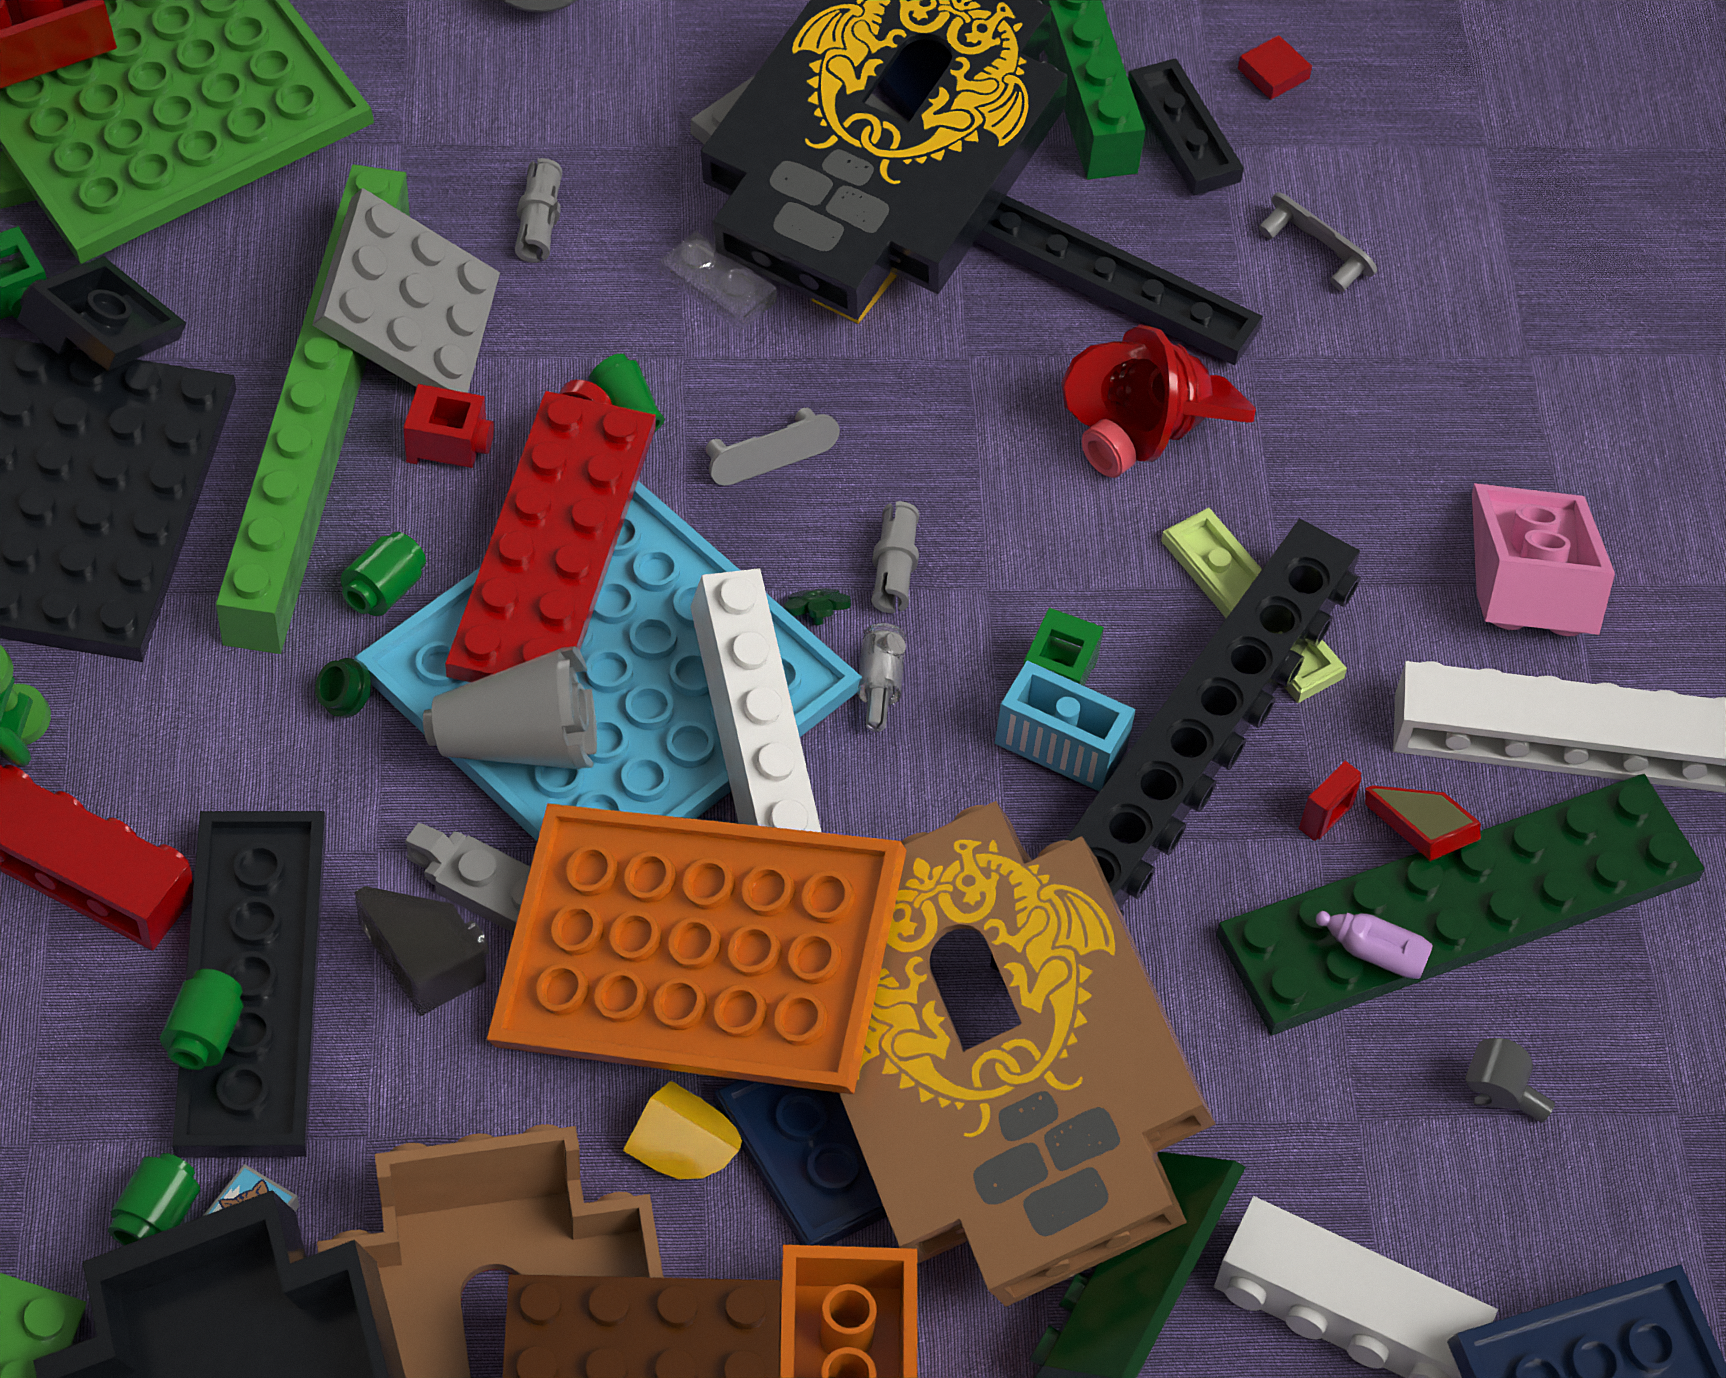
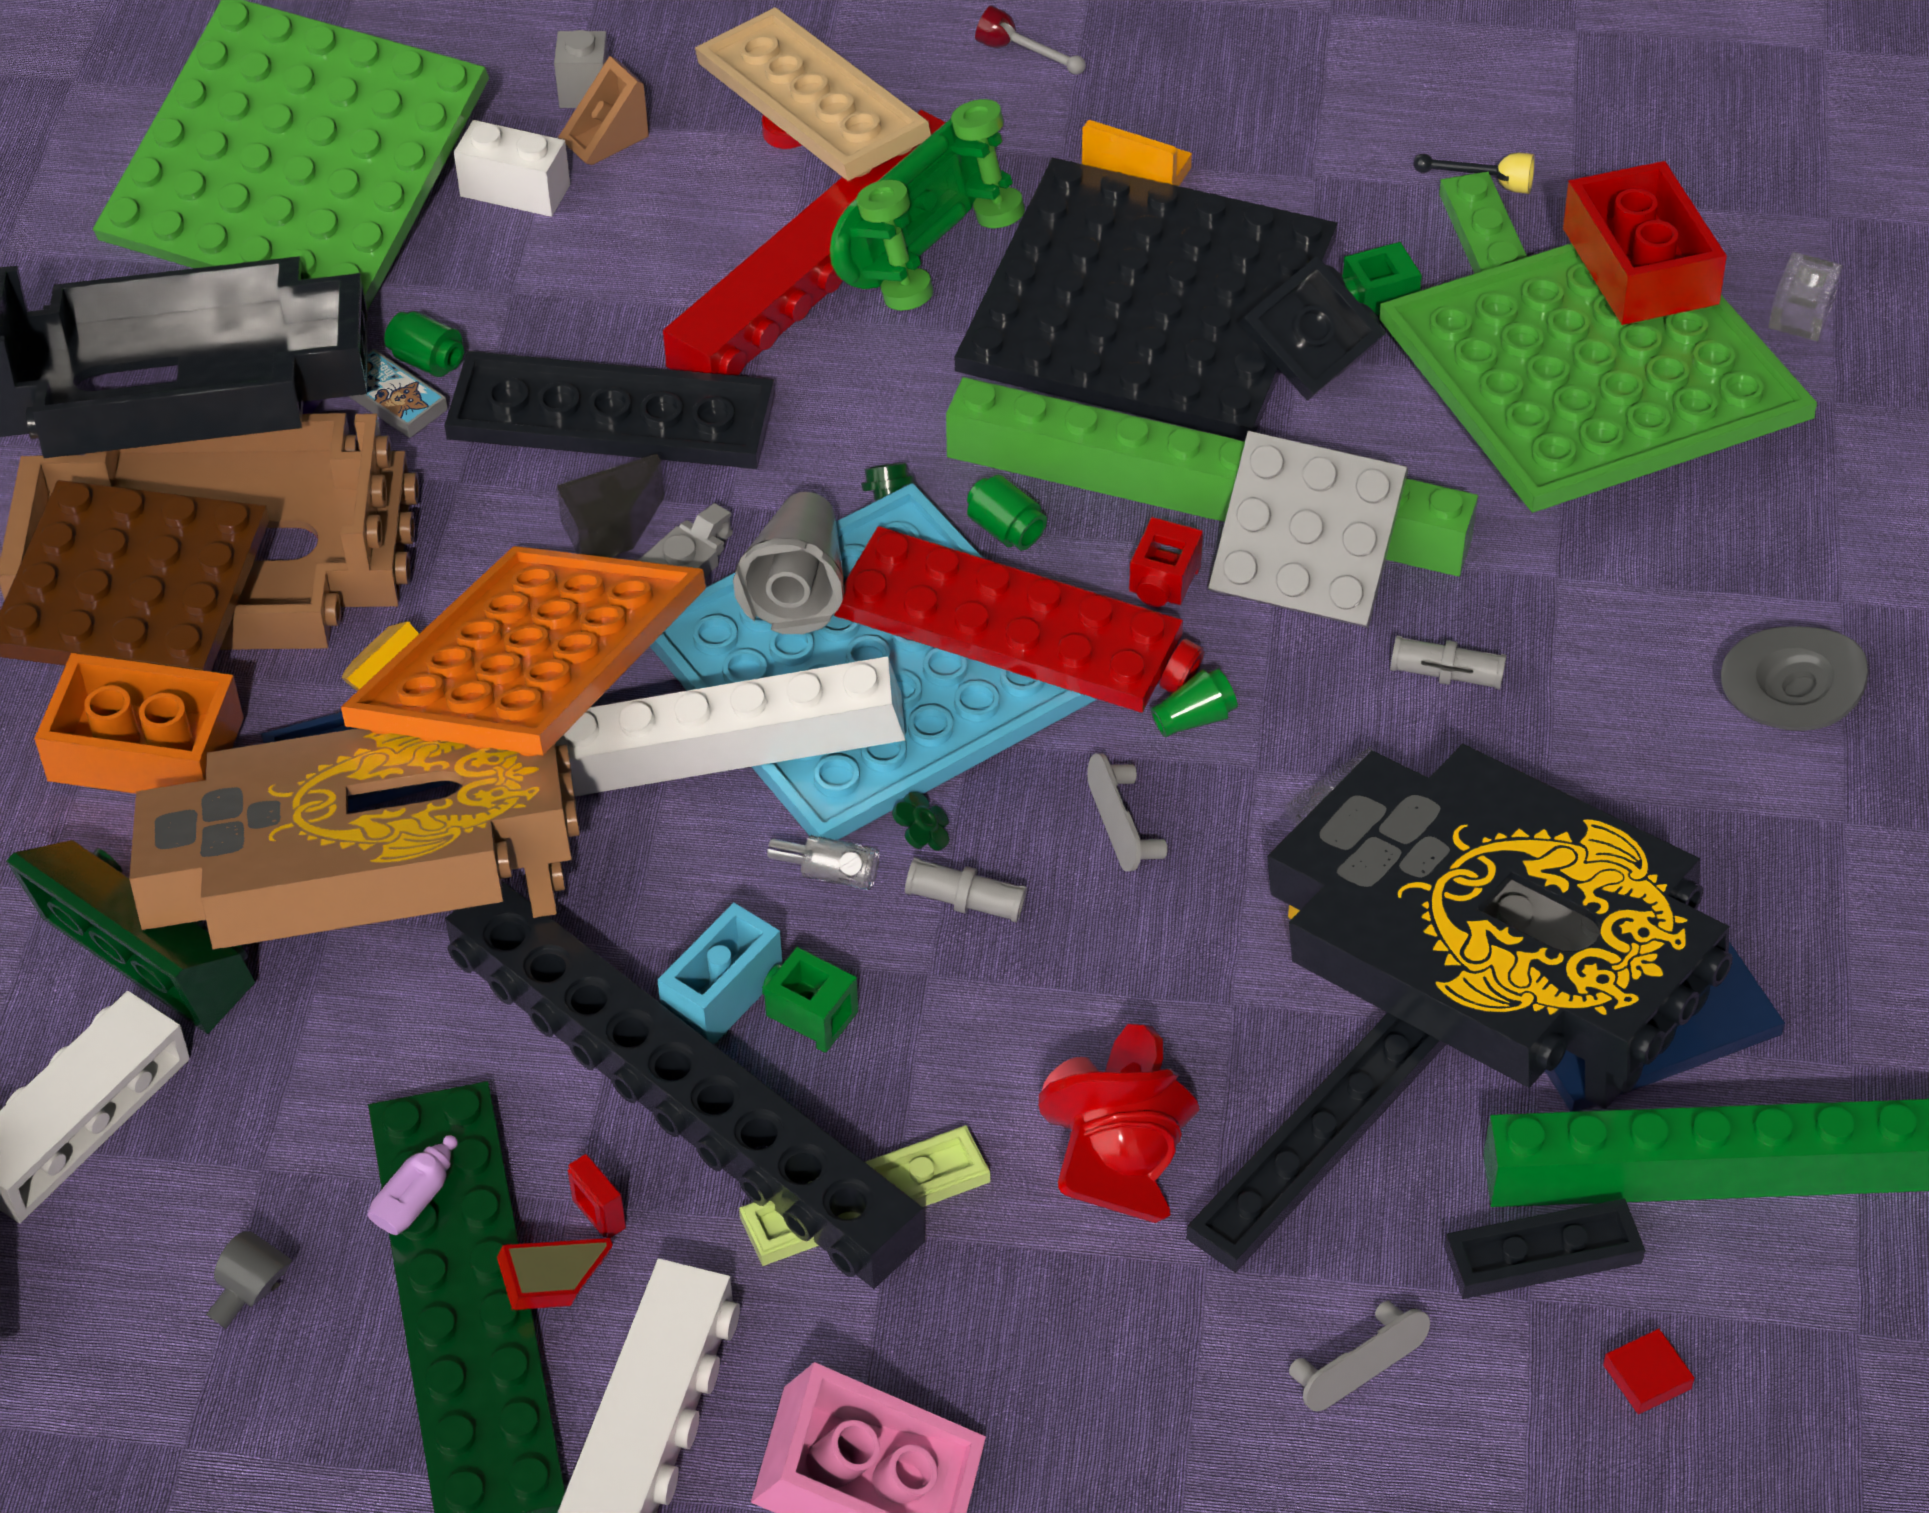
camera: 105 degrees right, 5 degrees down
green brick [160,969,243,1070] -> none

